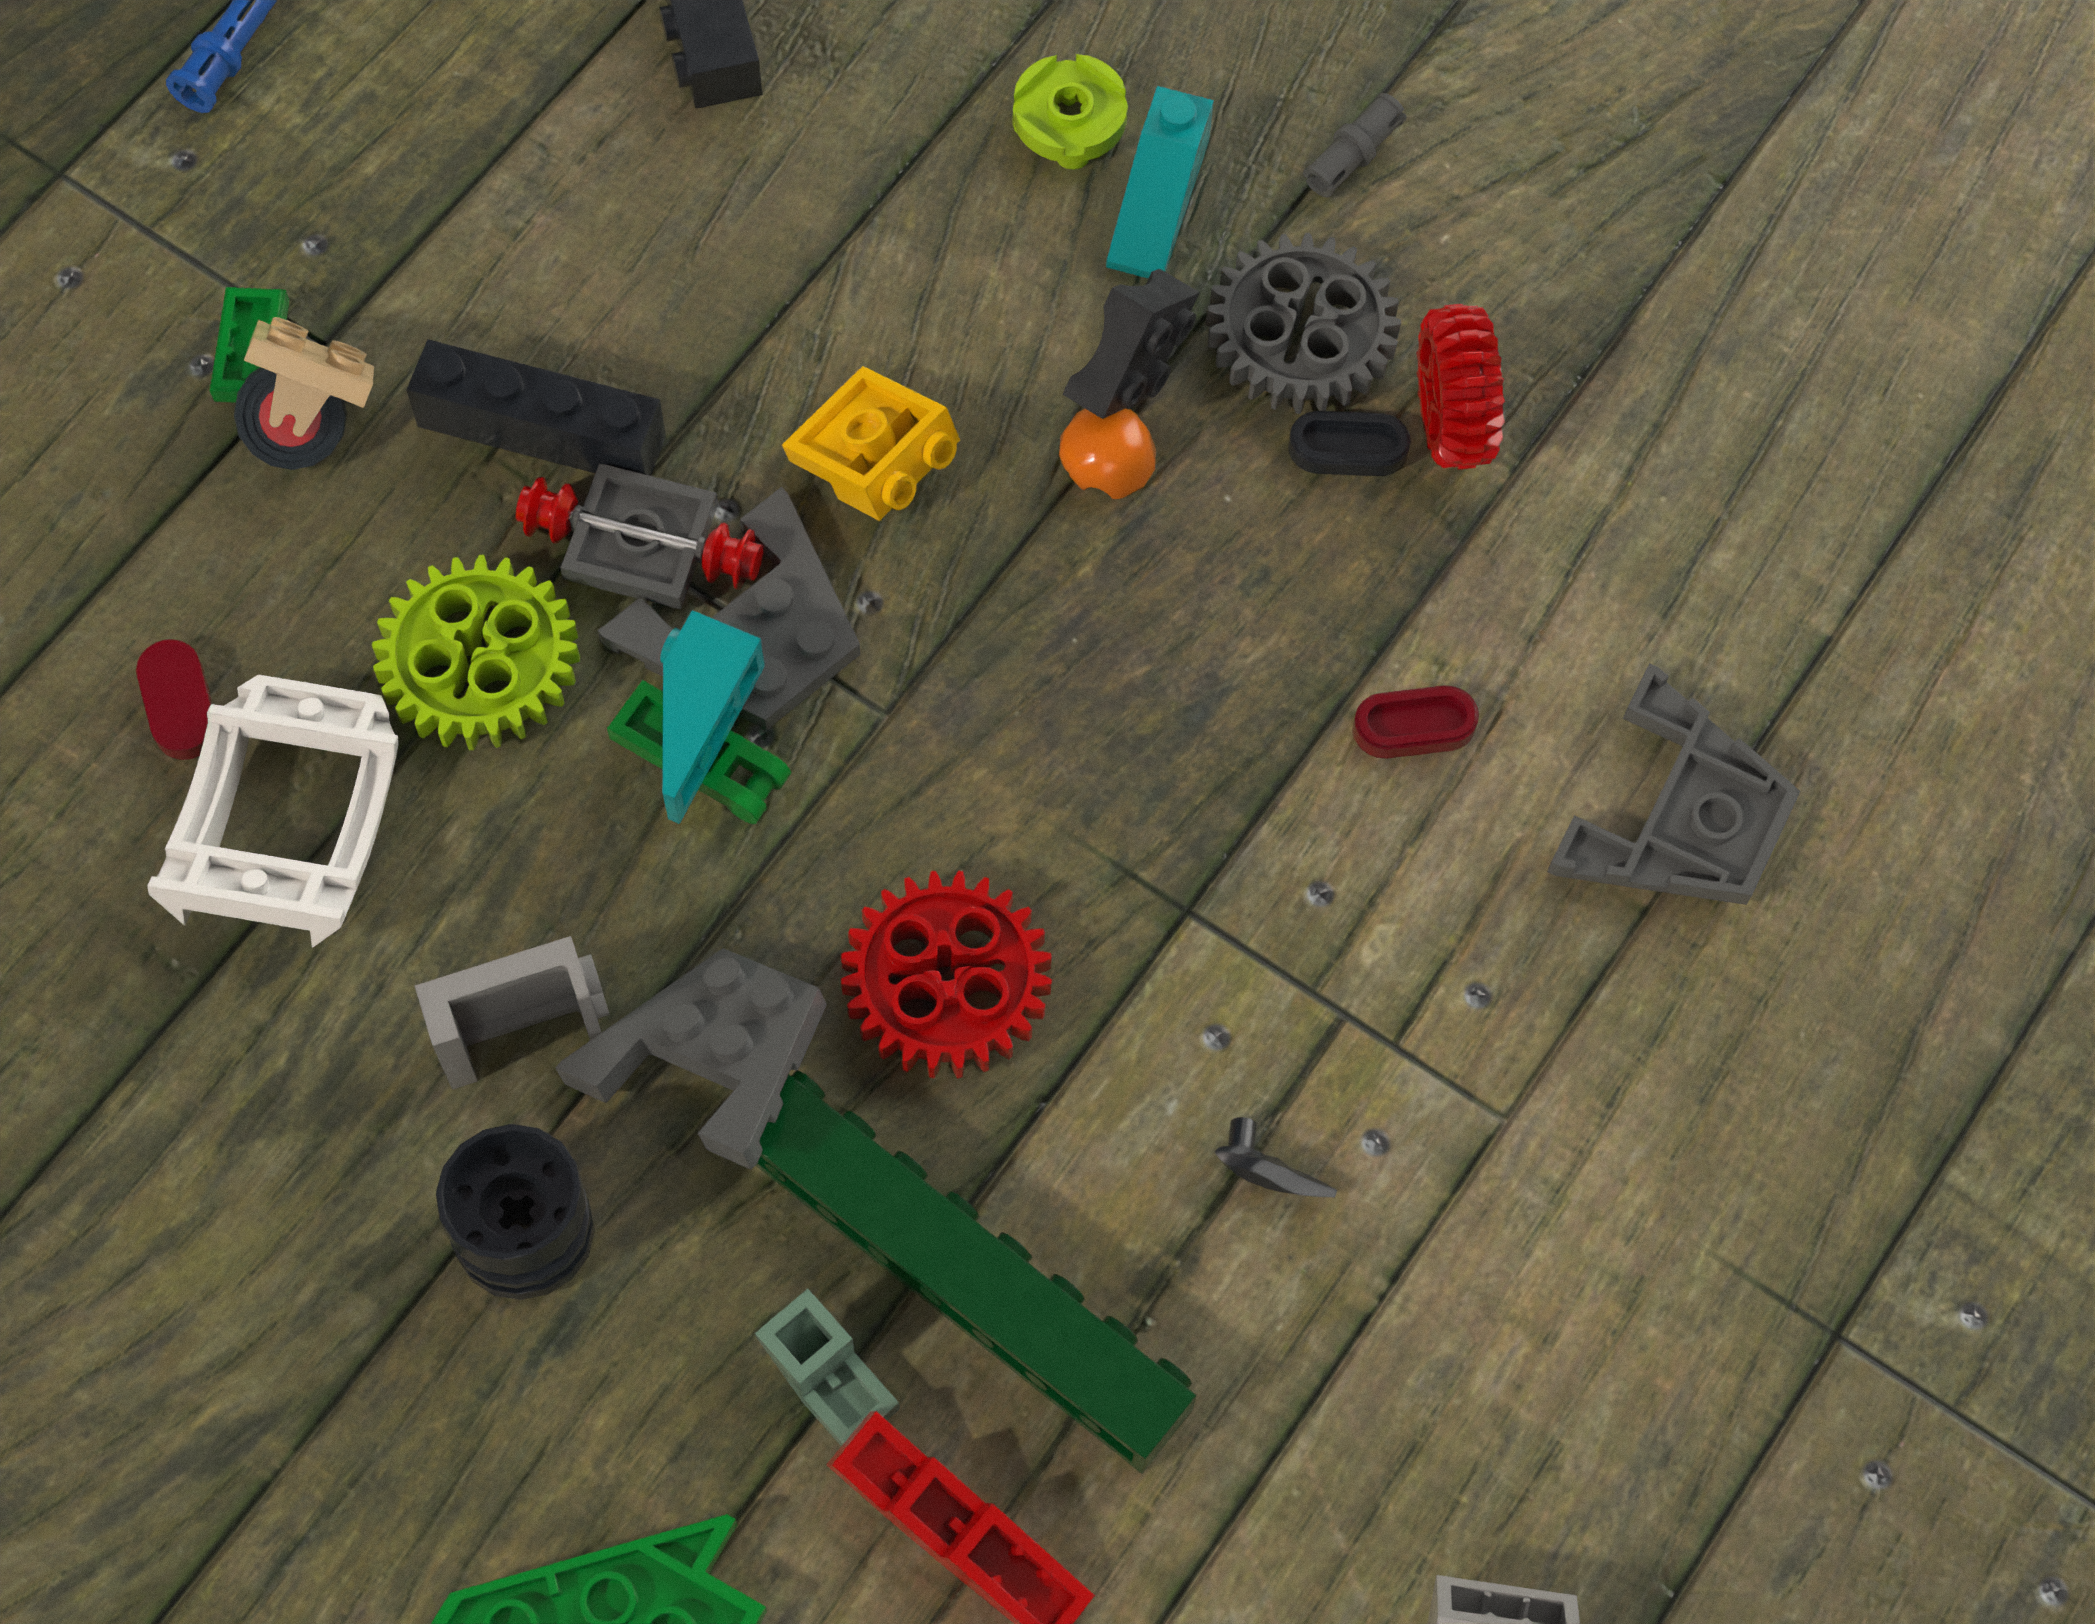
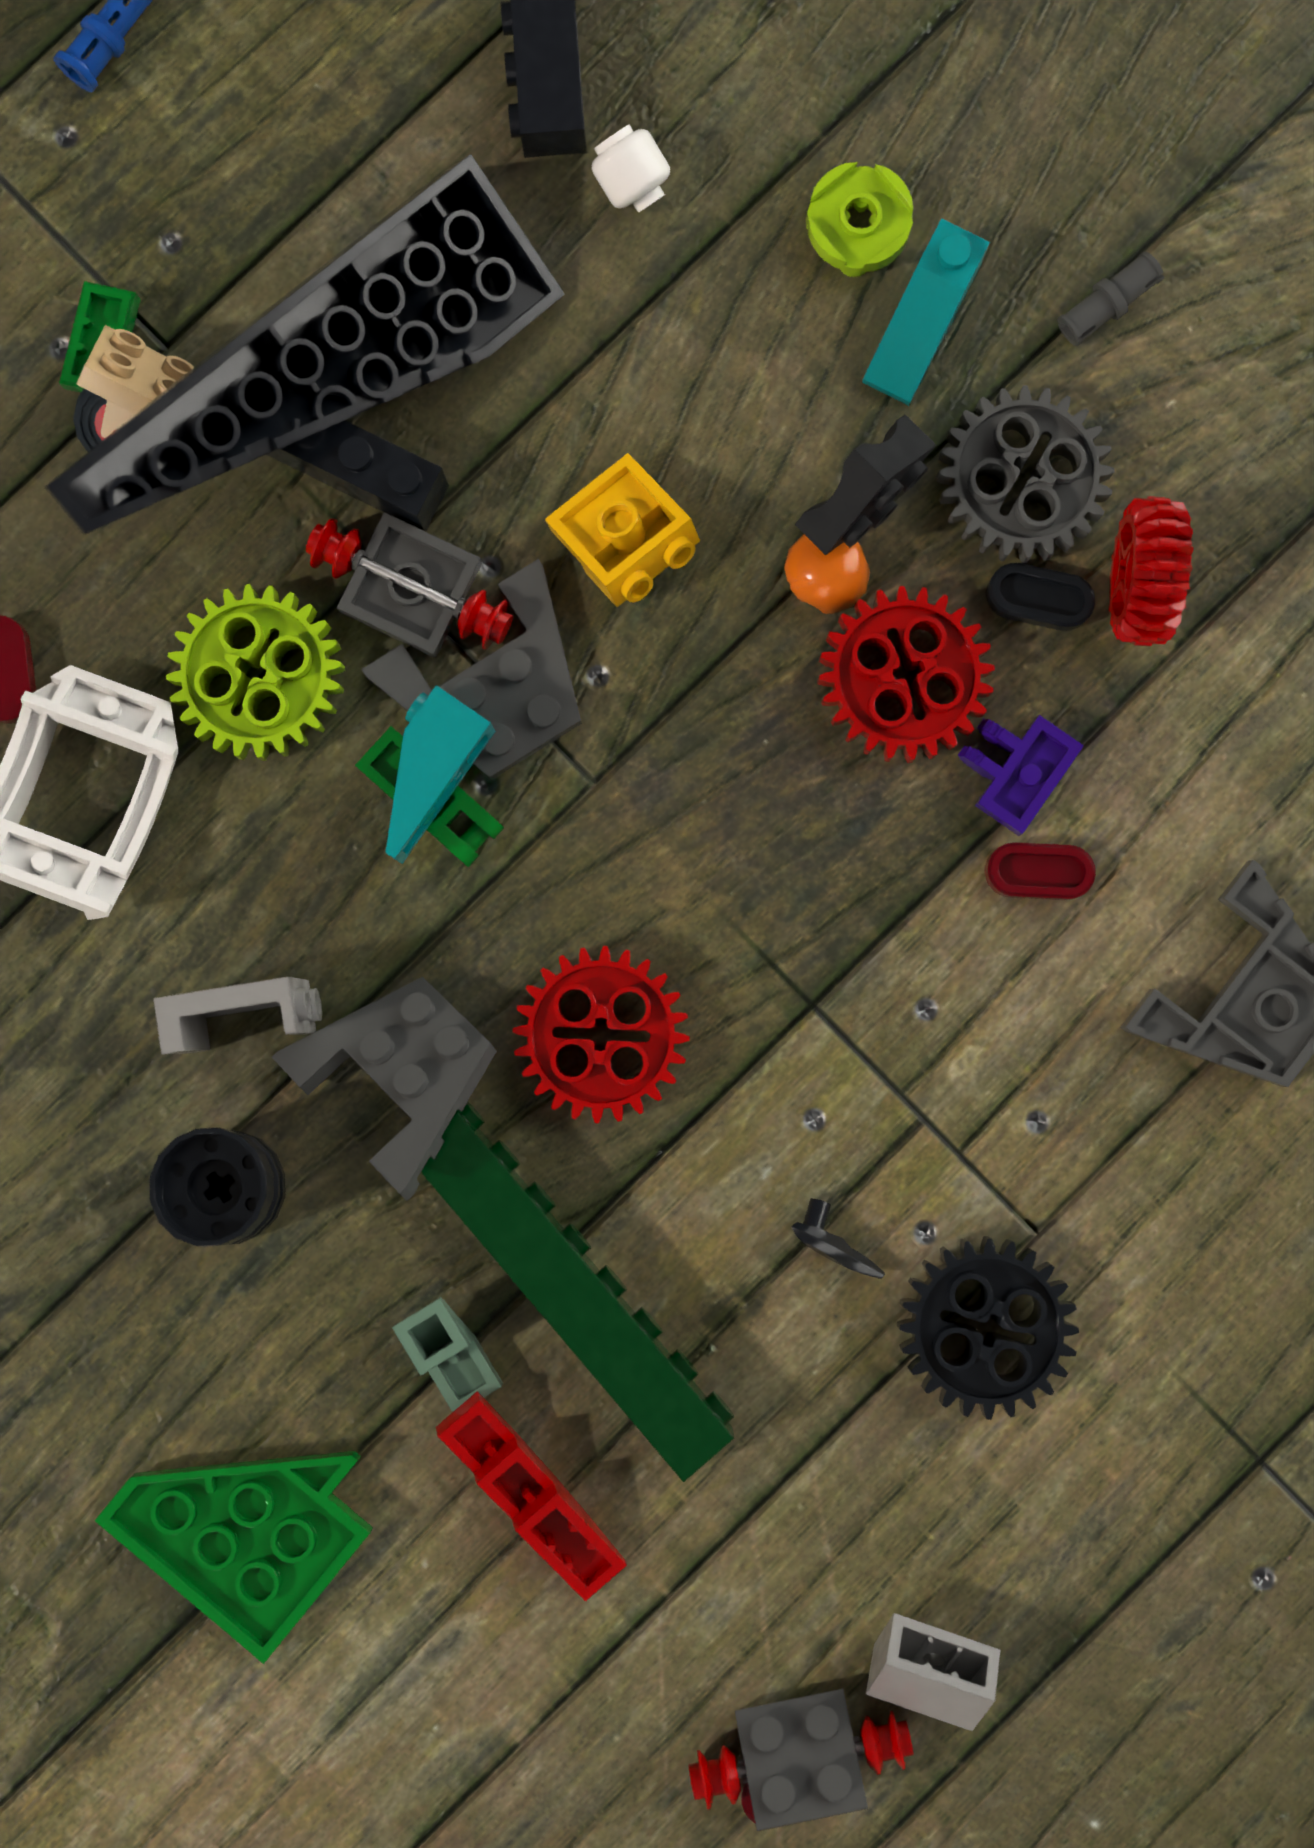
camera: 20 degrees right, 20 degrees up
none -> black wedge [45,154,565,534]
none -> white head [592,124,670,213]
none -> red gear [817,586,995,763]
none -> black gear [897,1236,1079,1420]
none -> dark purple hinge [958,715,1084,836]

